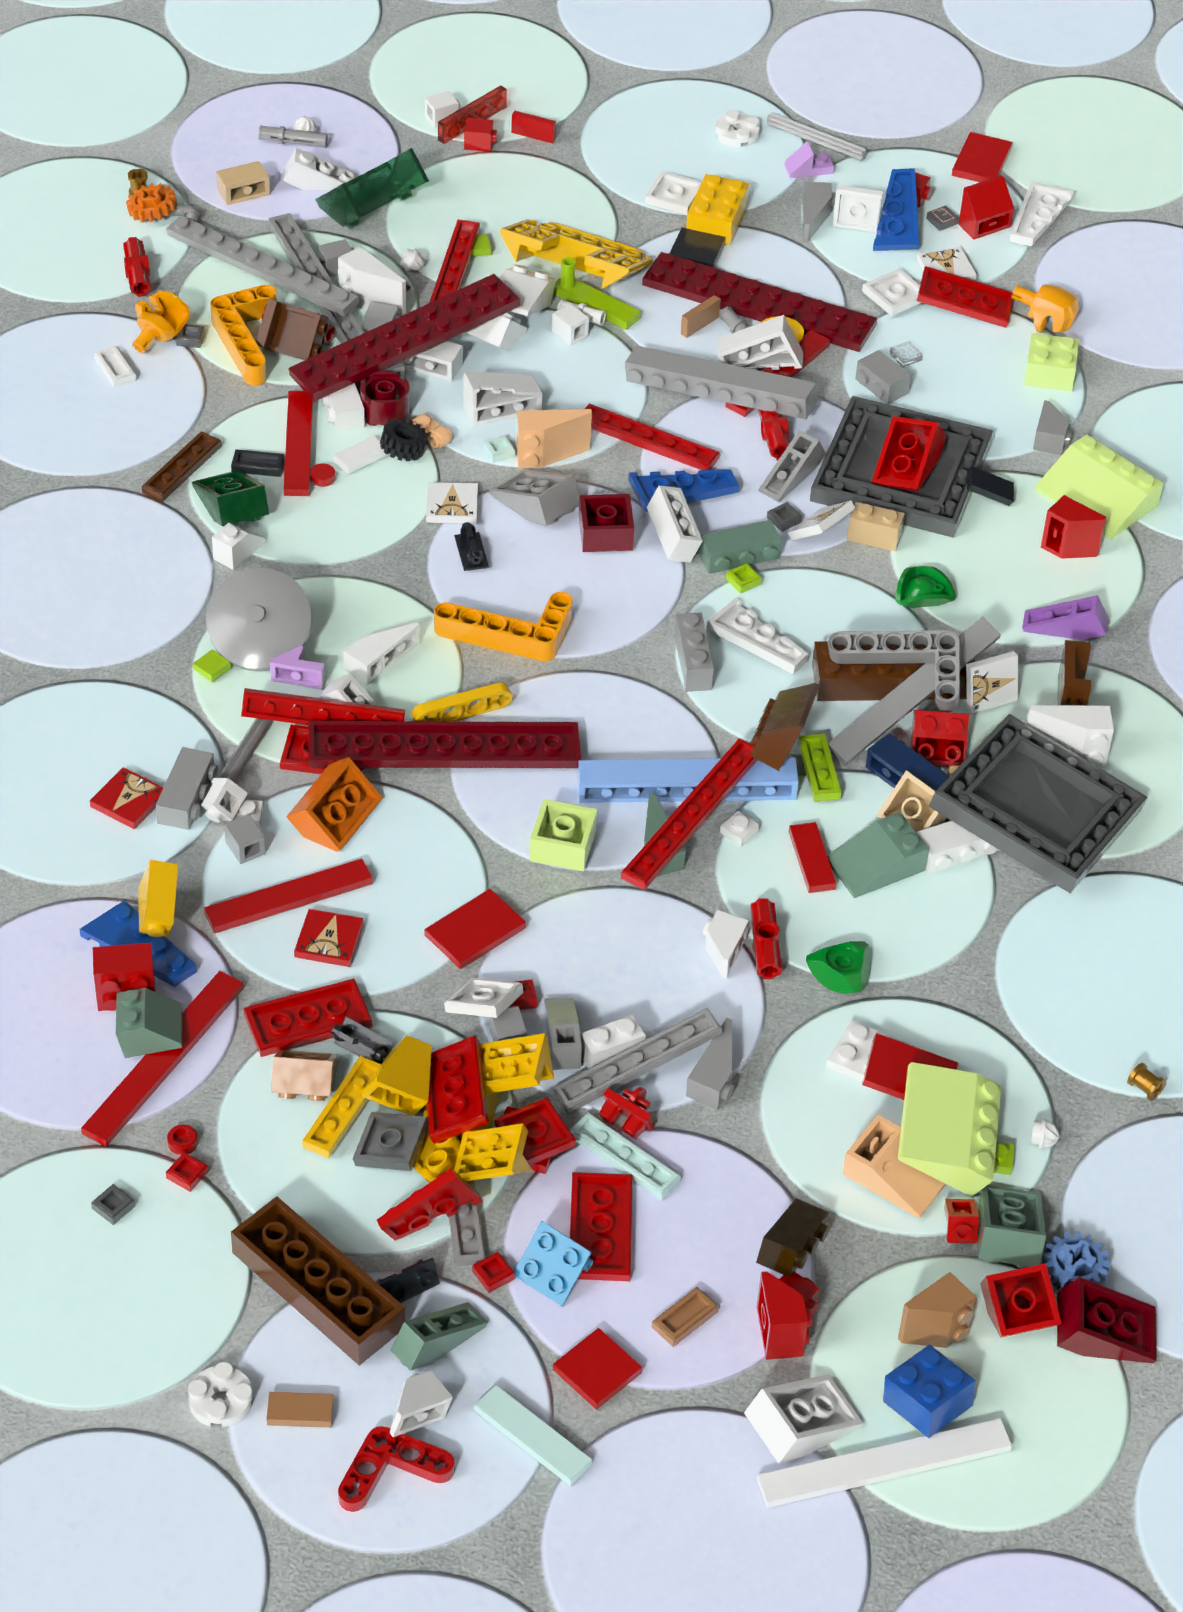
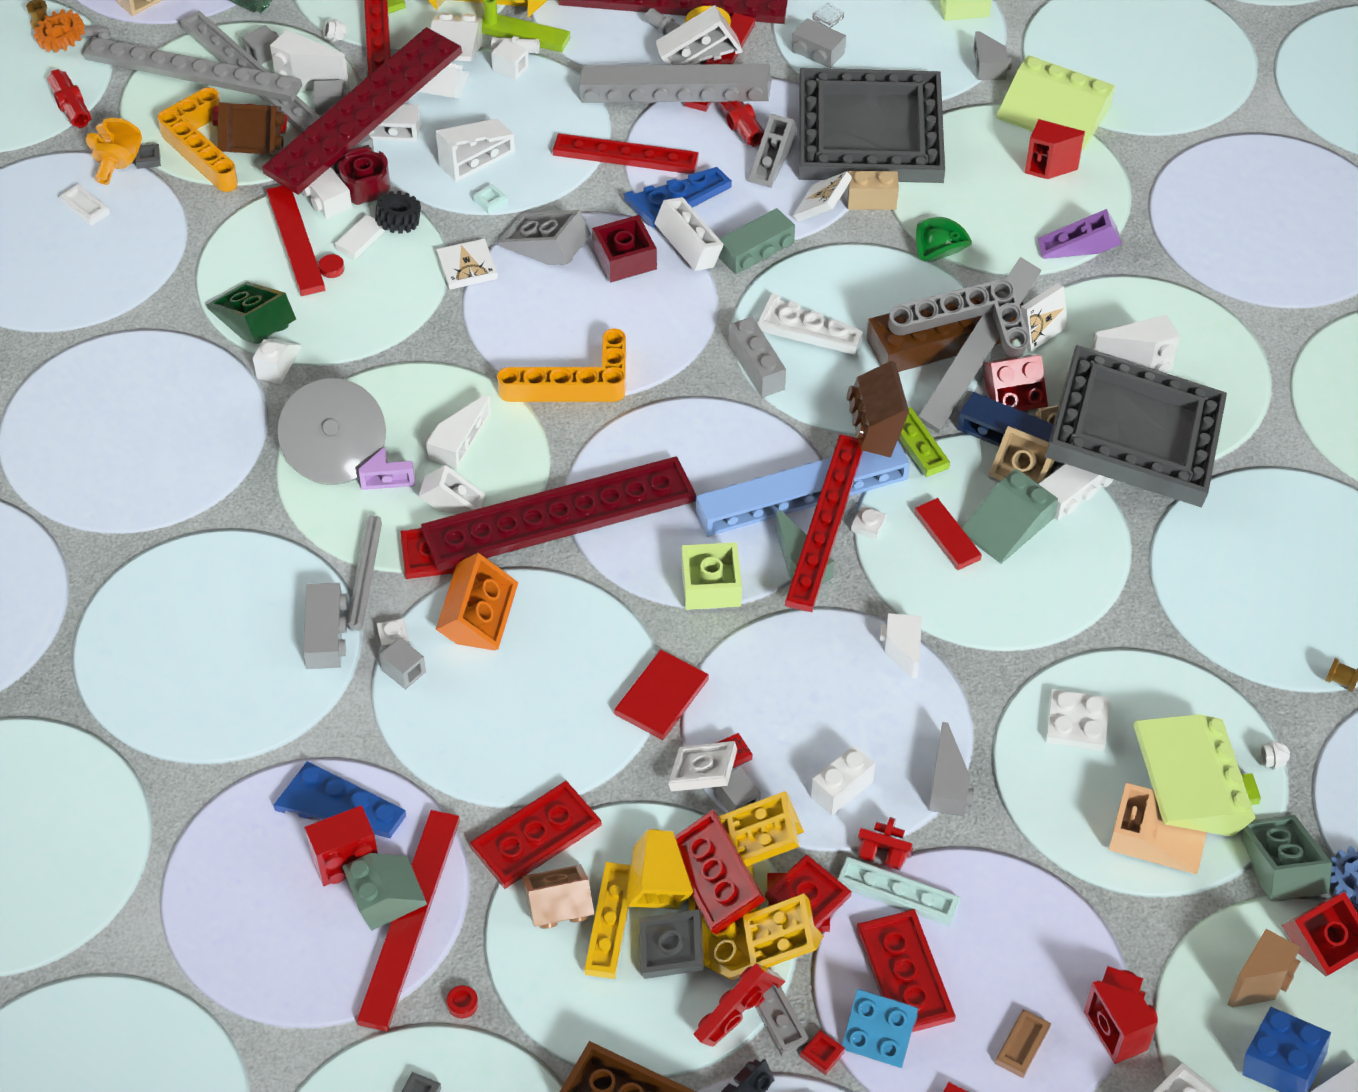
camera: 15 degrees left, 5 degrees up
red tile [89,767,164,829] -> none
yellow slope [138,859,178,937] -> none
reddish brown tile [142,431,222,502] -> none
red tile [166,1152,209,1192] -> none
lime tile [193,650,231,682] -> none
white brick [201,778,248,822] -> none
red tile [204,858,373,934] -> none
black tile [231,449,285,477] -> none
red tile [241,688,405,725] -> none
red tile [294,909,364,967] -> none
hinge [331,1016,394,1064] -> none
yellow beam [411,682,513,721] -> none
light nougat plate [412,413,452,448] -> none
black hinge [454,522,489,571] -> none
light nougat slope [516,409,592,468] -> none
light grey slope [544,997,582,1070] -> none
light grey tile [553,1008,722,1114] -> none
medium nougat tile [681,295,721,338] -> none
lime tile [726,563,762,594] -> none
red piece [750,898,782,979] -> none
dark brown brick [756,1198,830,1278] -> none
dark grey tile [767,502,802,532] -> none
green hat [806,941,871,994] -> none
red tile [862,1033,958,1100] -> none
red slope [871,416,946,491] -> none
red bracket [944,1199,979,1244] -> none
black tile [967,466,1014,506] -> none
reddish brown panel [1057,640,1091,706] -> none

